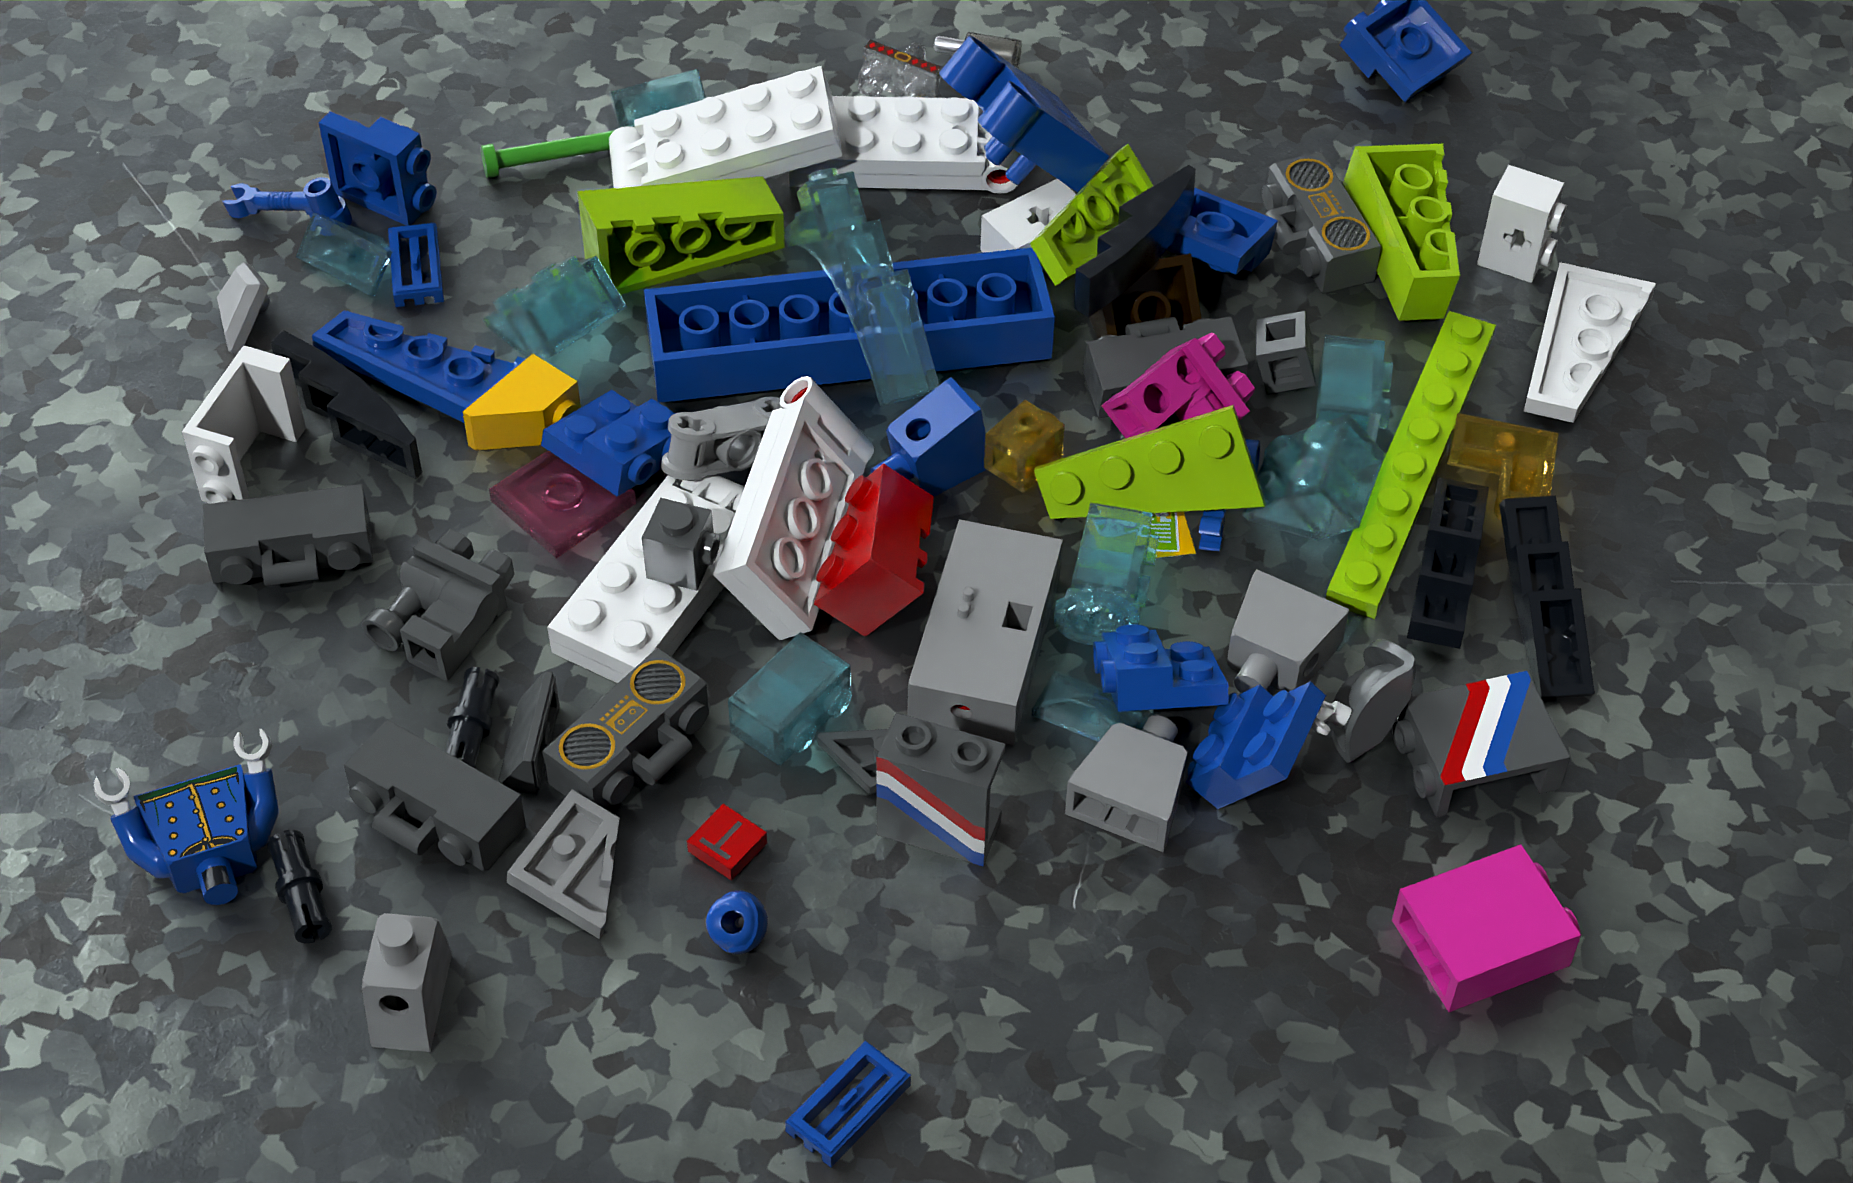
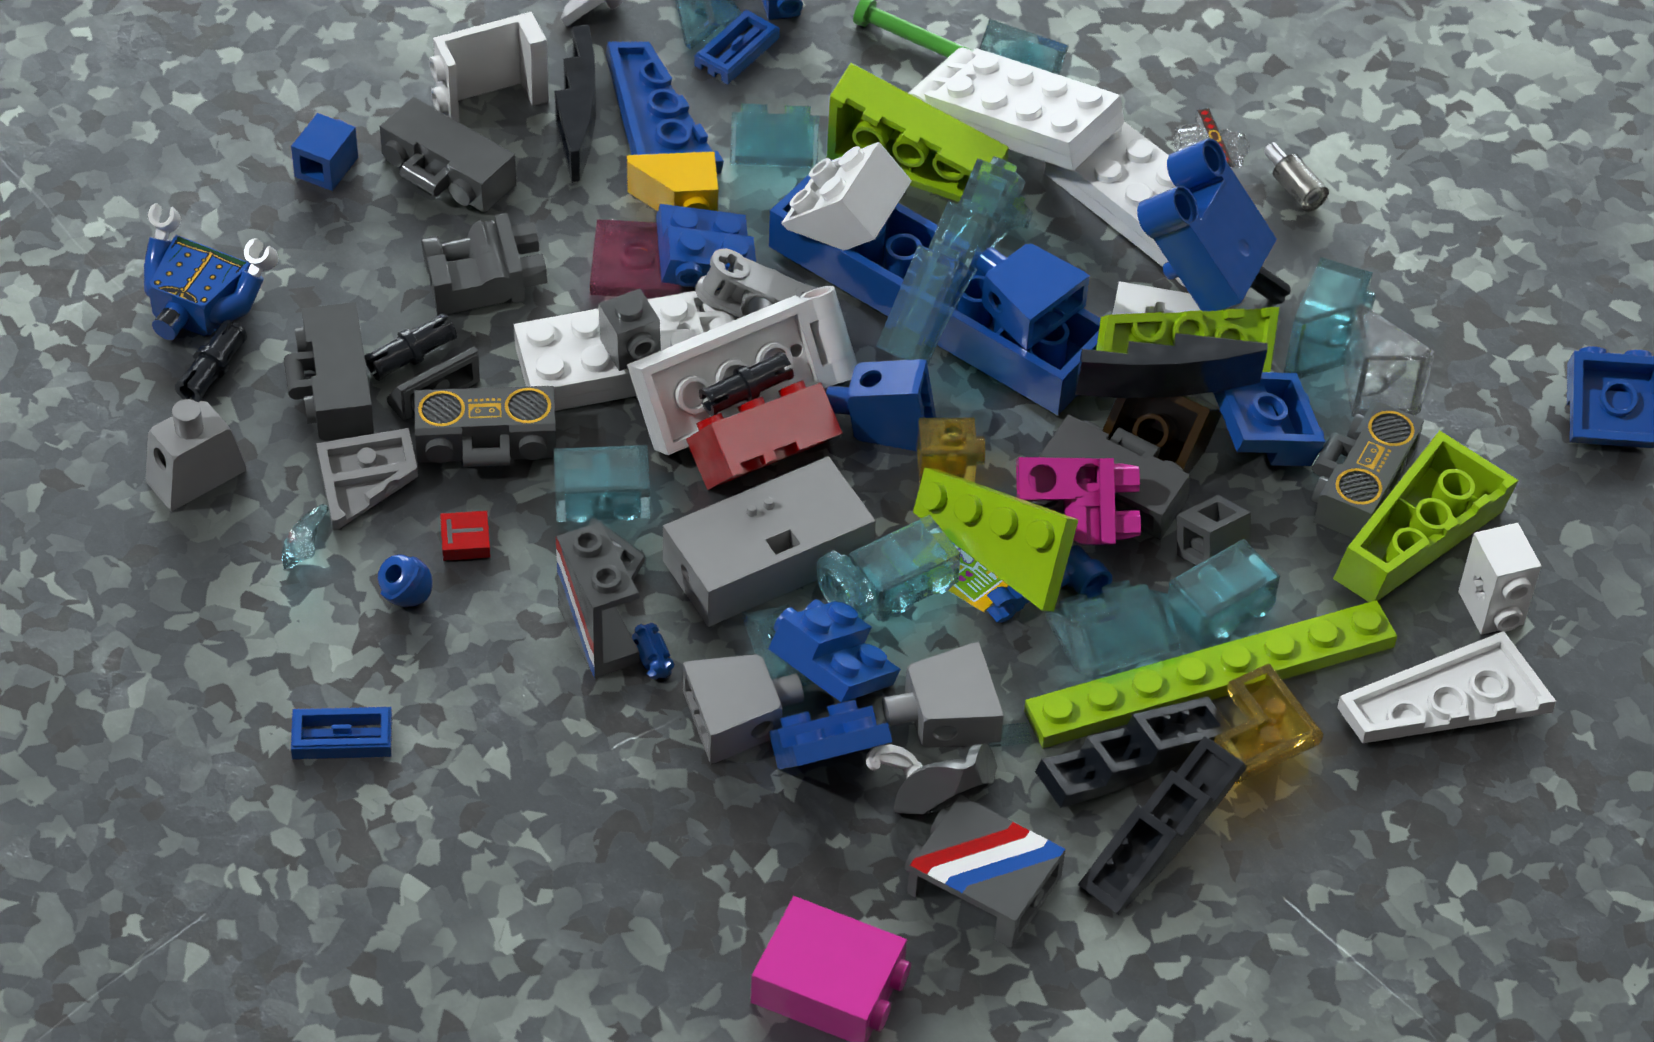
camera: 45 degrees right, 0 degrees up
none -> clear light blue bar [282,504,329,570]
none -> blue brick [291,113,358,191]
none -> blue piece [632,623,674,680]
none -> black pin [699,352,794,416]
none -> white slope [782,142,912,251]
none -> blue torso [976,244,1090,350]
none -> clear light blue slope [1284,257,1376,379]
none -> clear slope [1343,304,1435,417]

